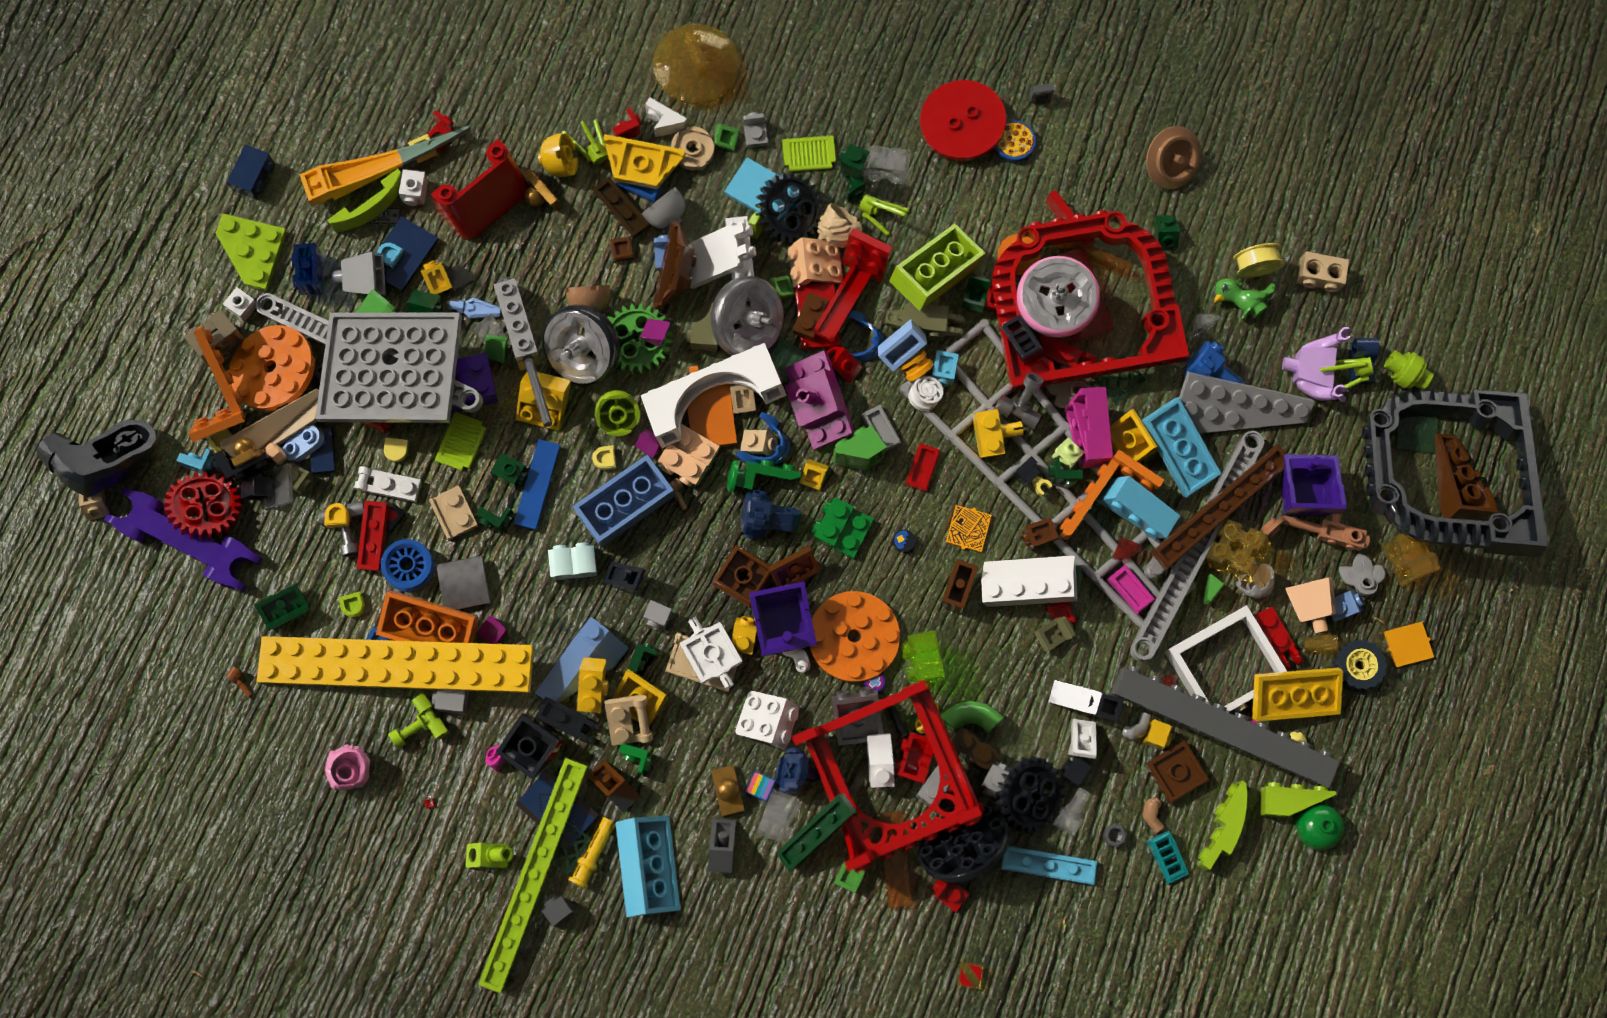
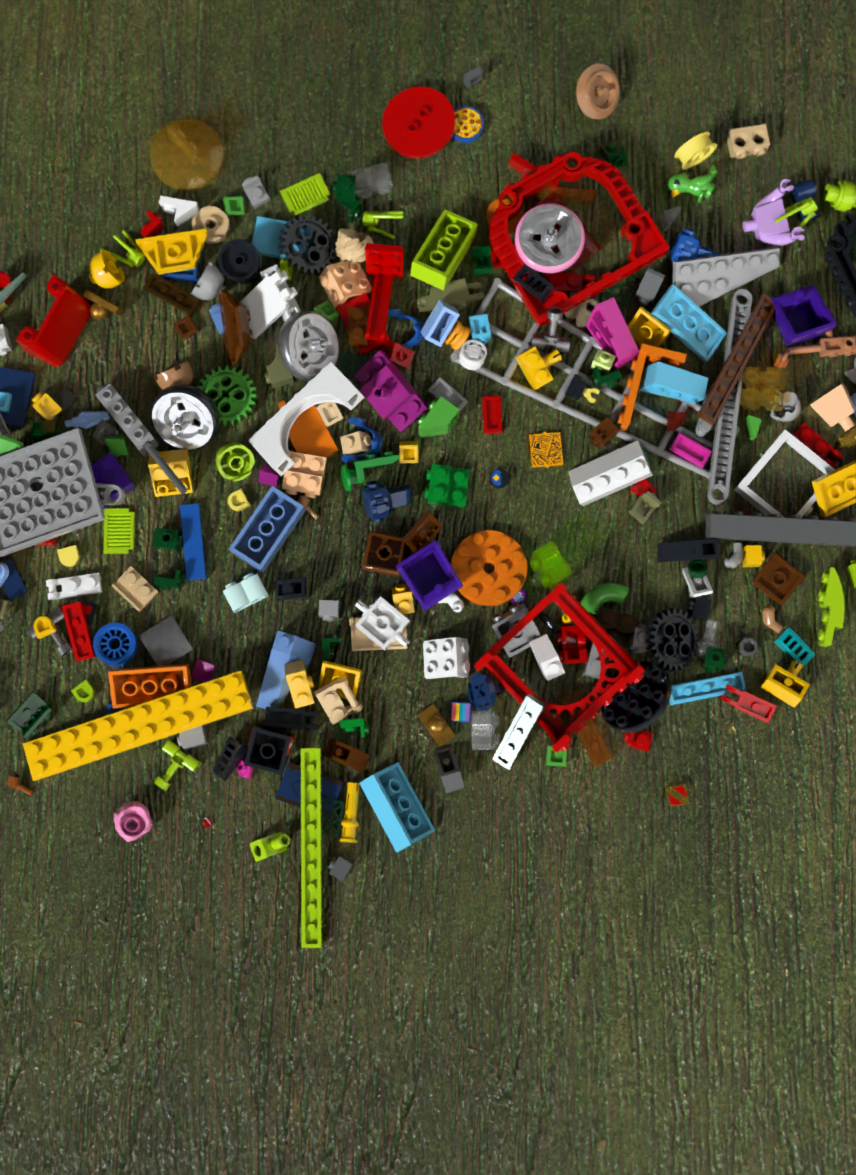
camera: 15 degrees left, 5 degrees up
magenta slope [640,319,670,347] -> none
reddish brown brick [940,559,978,613] -> none
none -> black slope [213,736,248,781]
none -> black wheel [218,239,264,284]
none -> dark grey slope [634,268,665,307]
none -> dark green tile [688,560,708,578]
none -> dark green bracket [700,646,726,673]
none -> red hinge [720,684,777,723]
none -> yellow brick [760,660,810,708]

